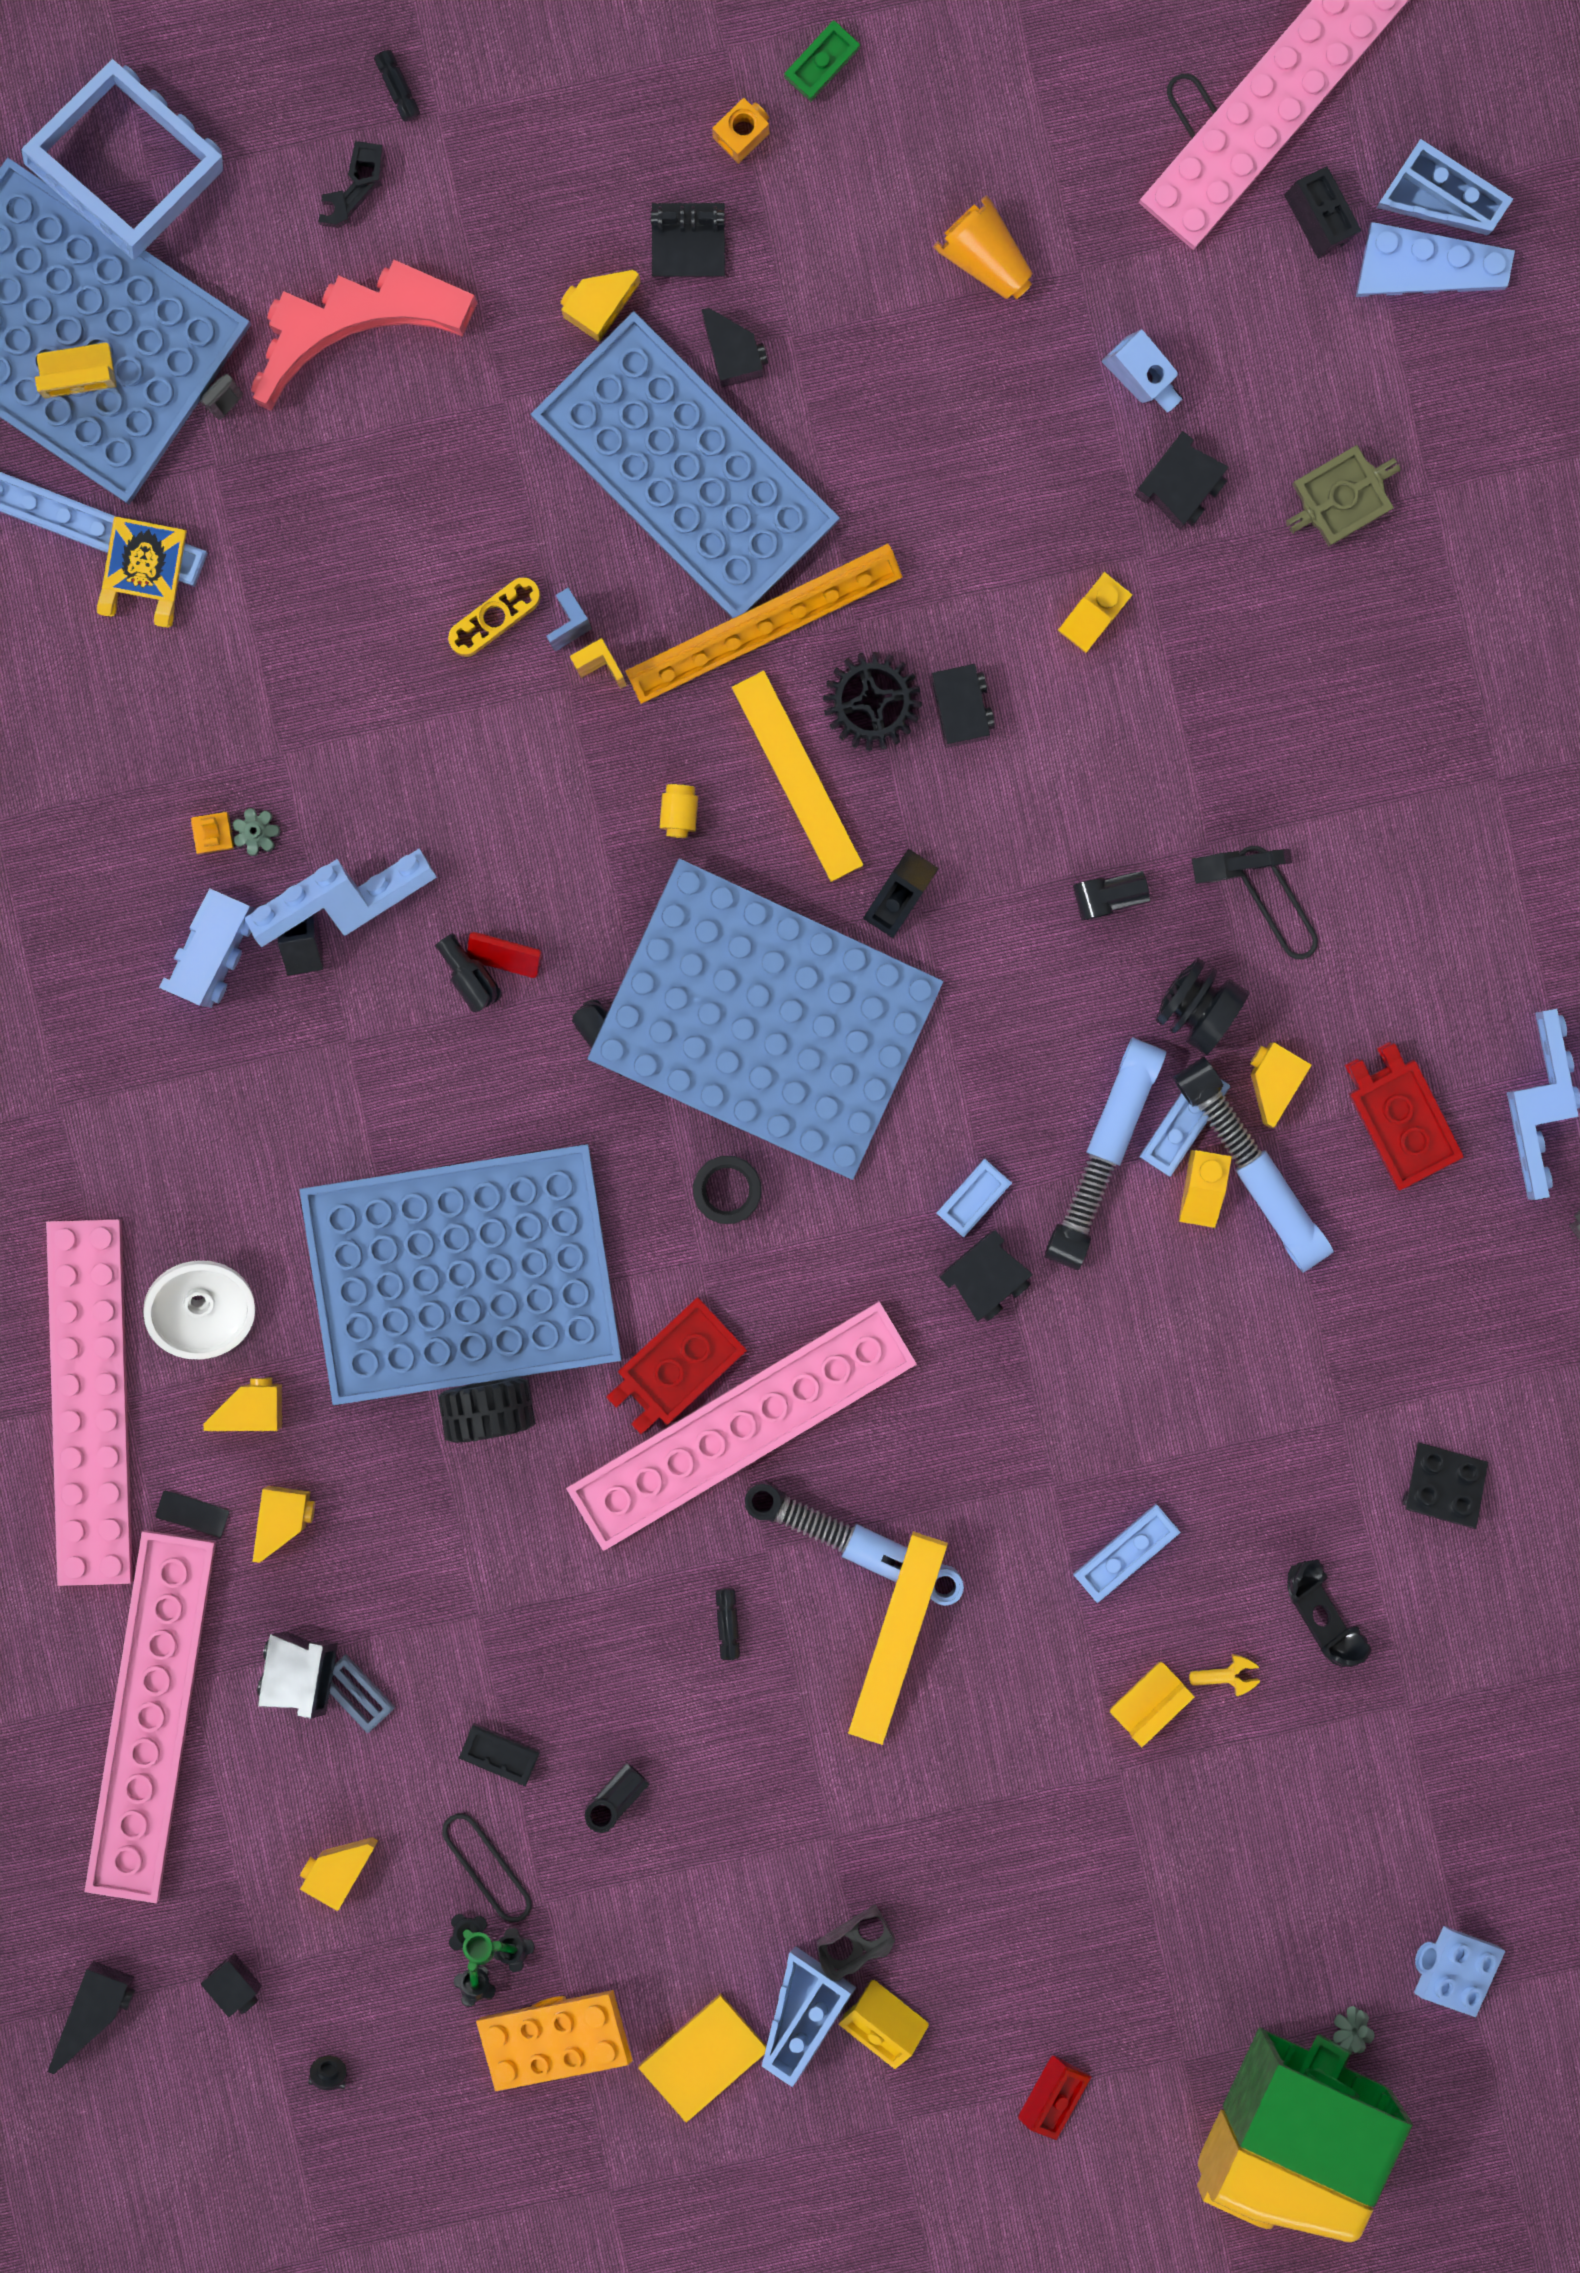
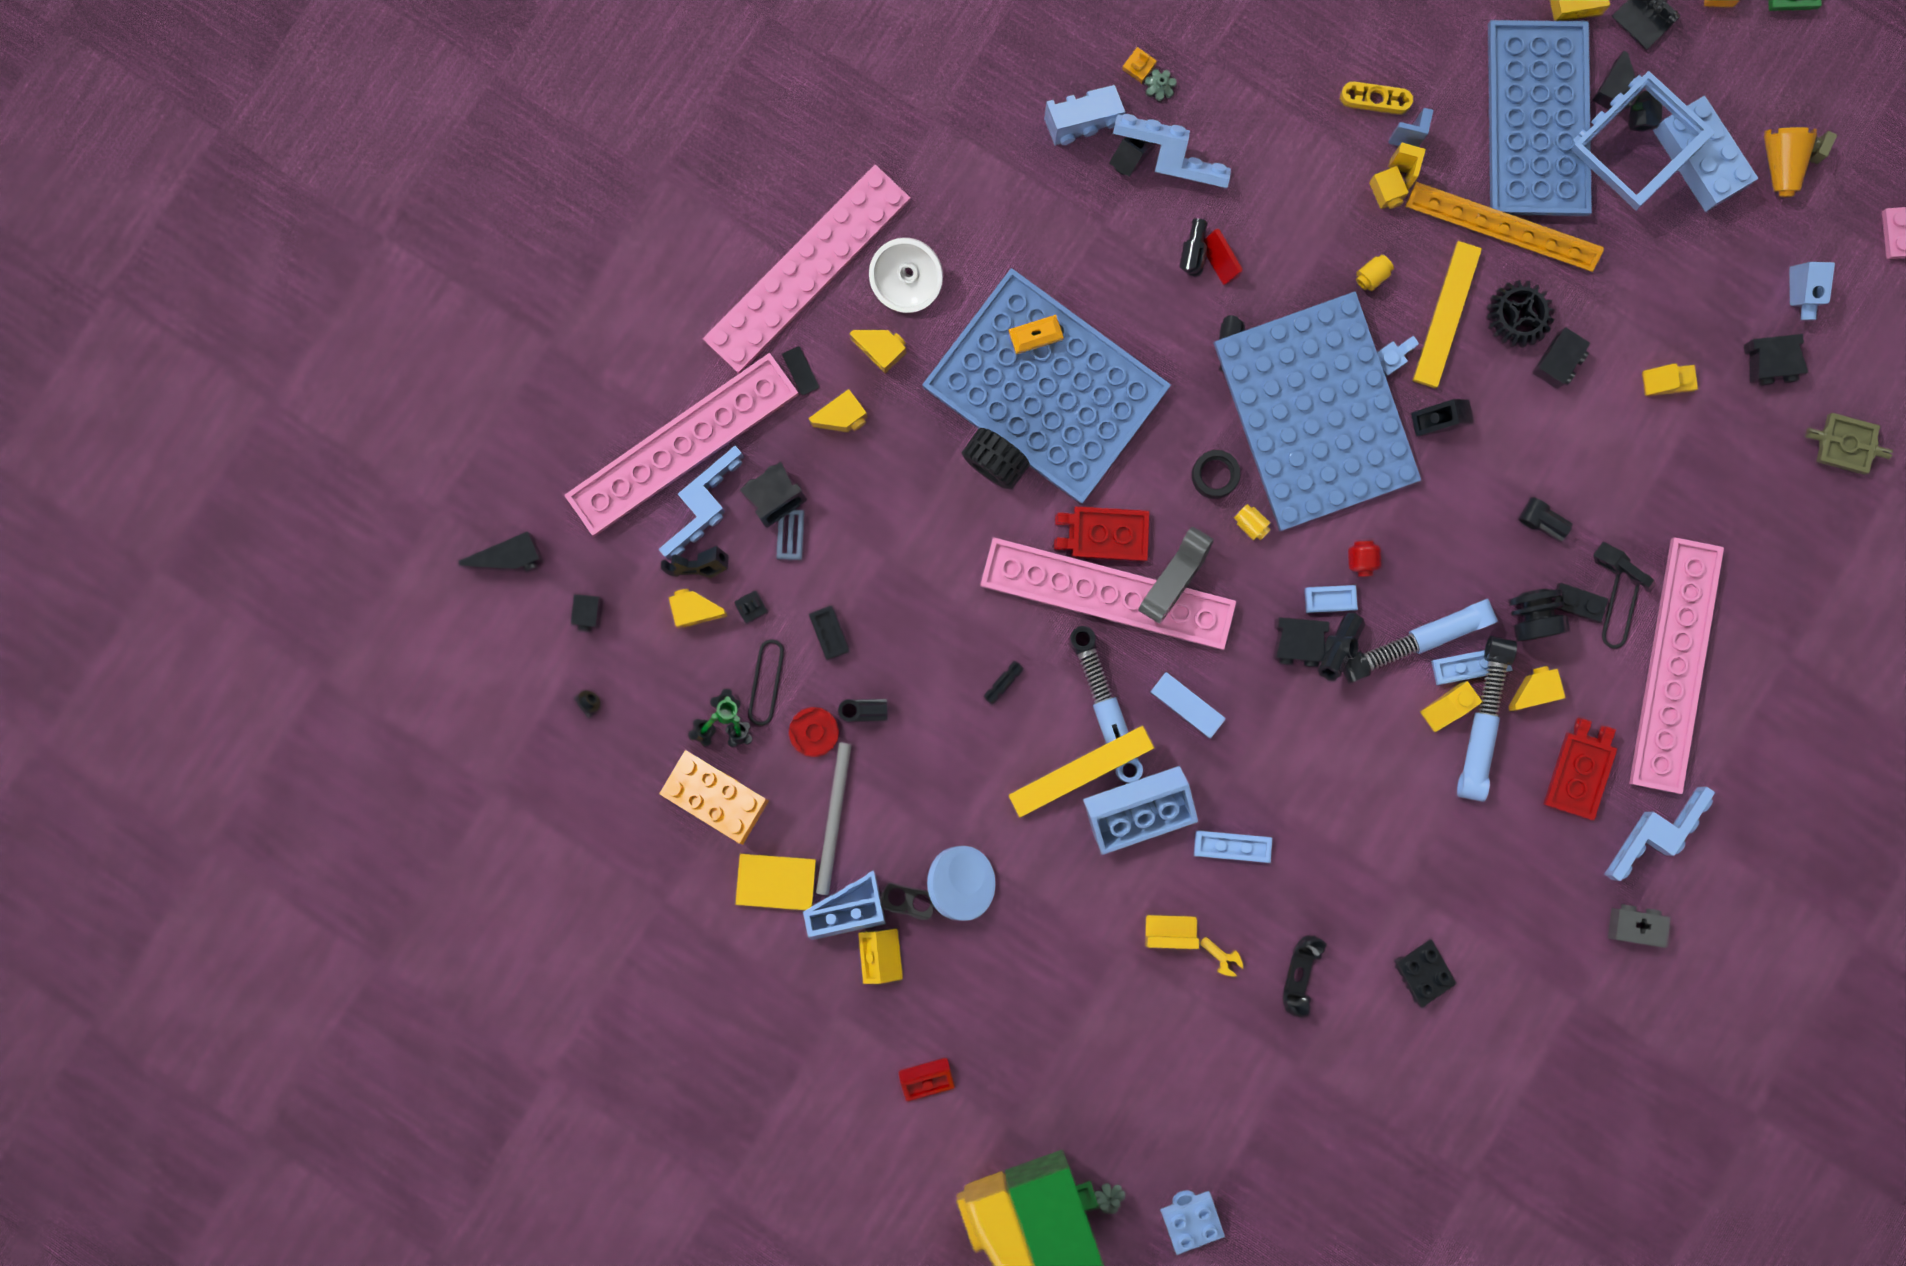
camera: 40 degrees right, 5 degrees down
none -> light blue bracket [659,446,744,560]
none -> black piece [660,546,729,578]
none -> black tile [734,590,768,625]
none -> red tile [789,707,839,757]
none -> light grey piece [816,742,852,895]
none -> light blue piece [927,846,995,921]
none -> light orange piece [1008,315,1064,355]
none -> light blue brick [1083,766,1198,855]
none -> dark grey beam [1138,526,1214,624]
none -> light blue tile [1150,672,1226,739]
none -> yellow brick [1234,504,1271,540]
none -> black piece [1318,613,1366,682]
none -> red head [1348,540,1382,577]
none -> yellow brick [1369,166,1409,209]
none -> light blue plate [1377,336,1419,377]
none -> black plate [1552,583,1609,623]
none -> light blue window [1571,71,1715,211]
none -> black rock [1628,90,1662,132]
none -> bright pink plate [1629,537,1724,794]
none -> light blue brick [1653,96,1758,212]
none -> olive plate [1809,131,1837,164]

